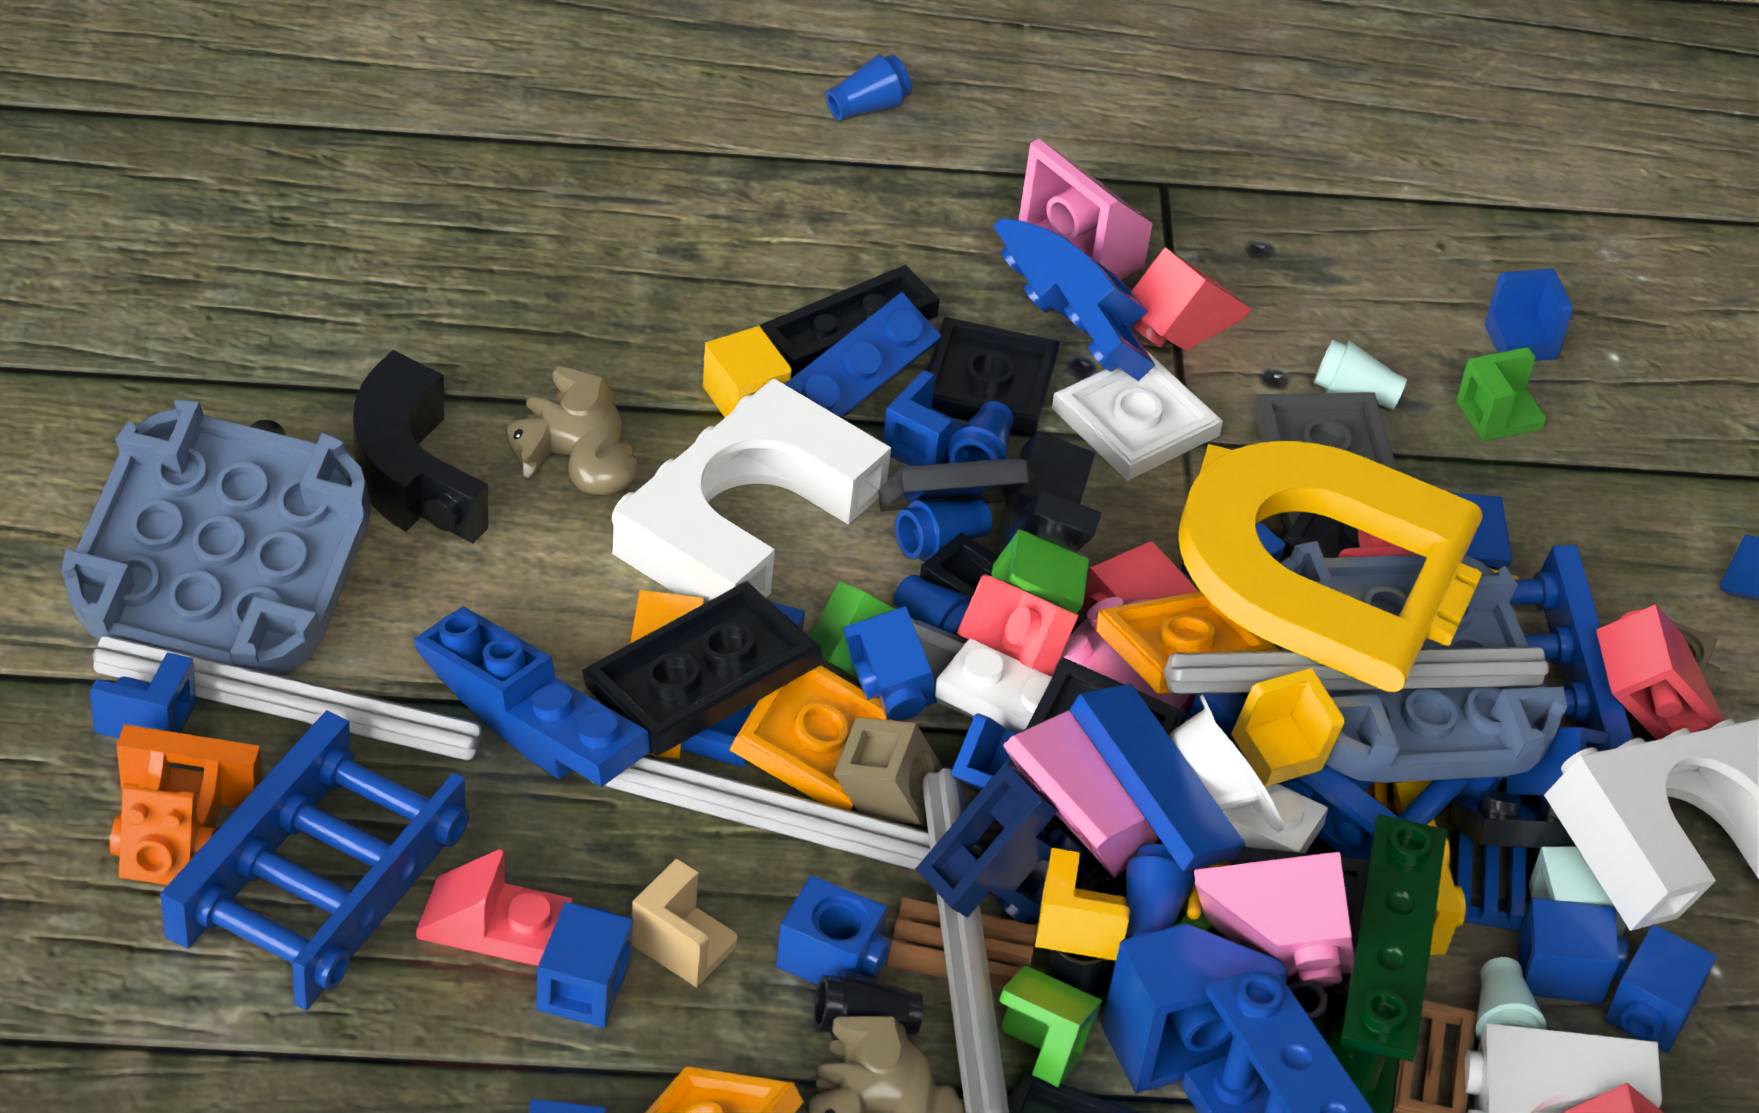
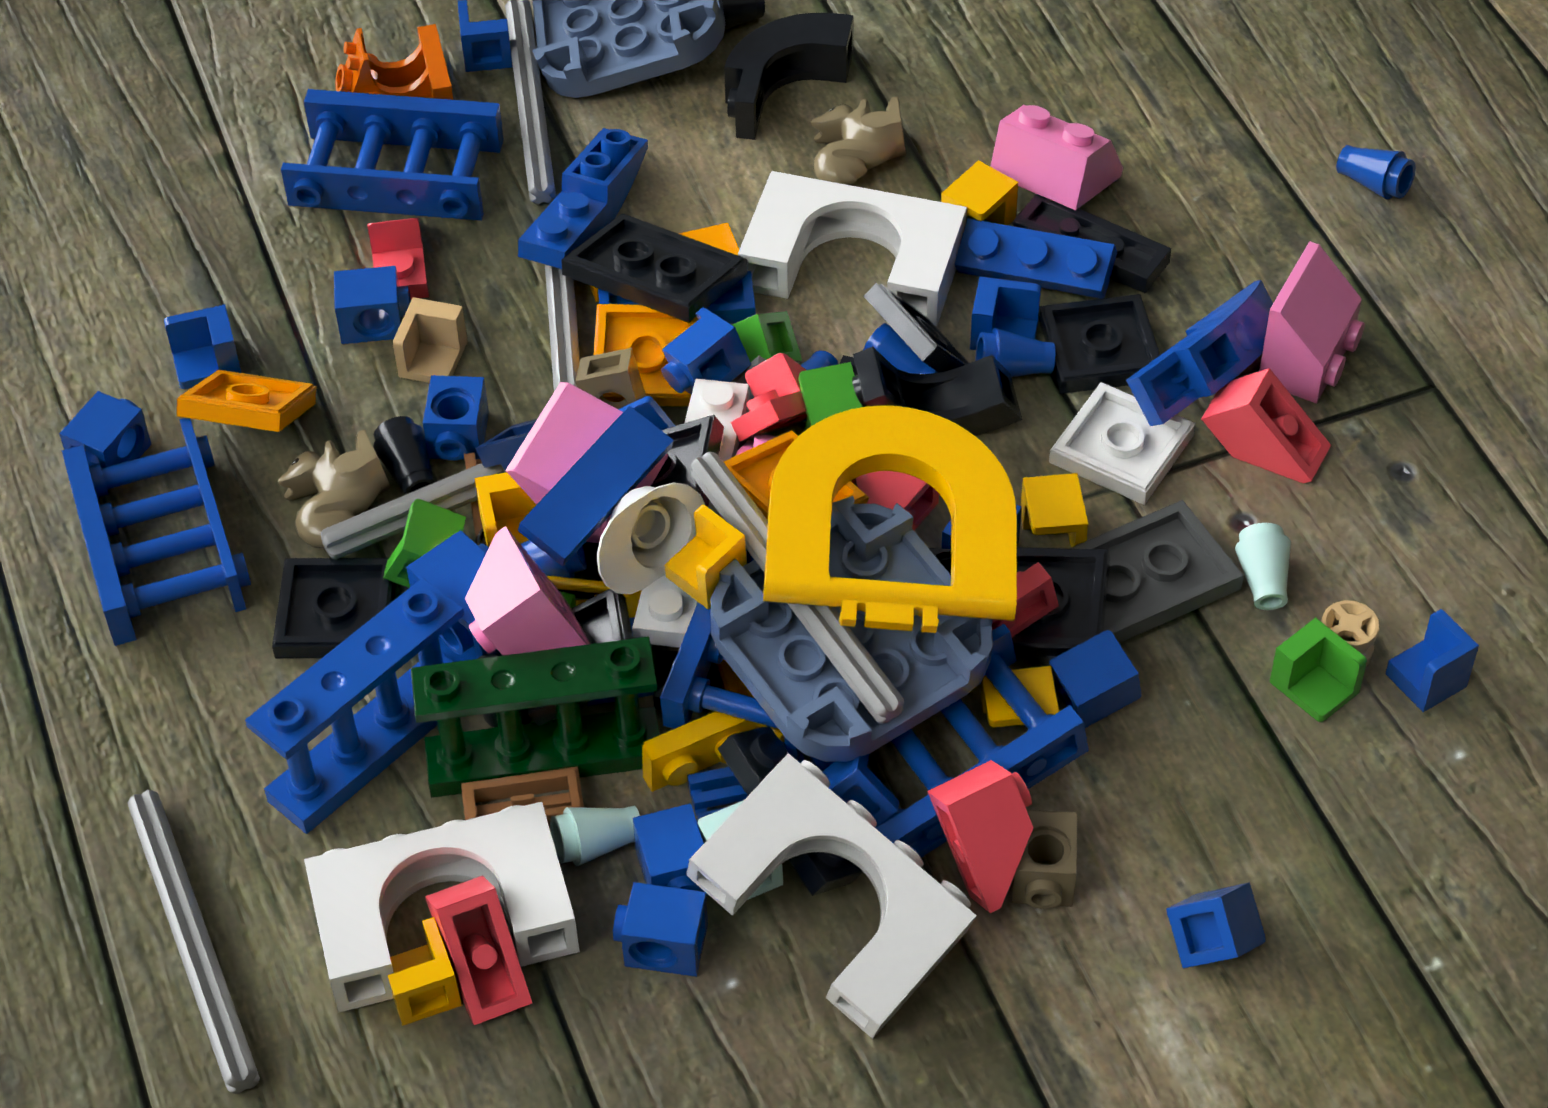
camera: 75 degrees right, 5 degrees up
none -> bright pink slope [990,105,1123,210]
none -> tan wheel [1321,600,1379,666]

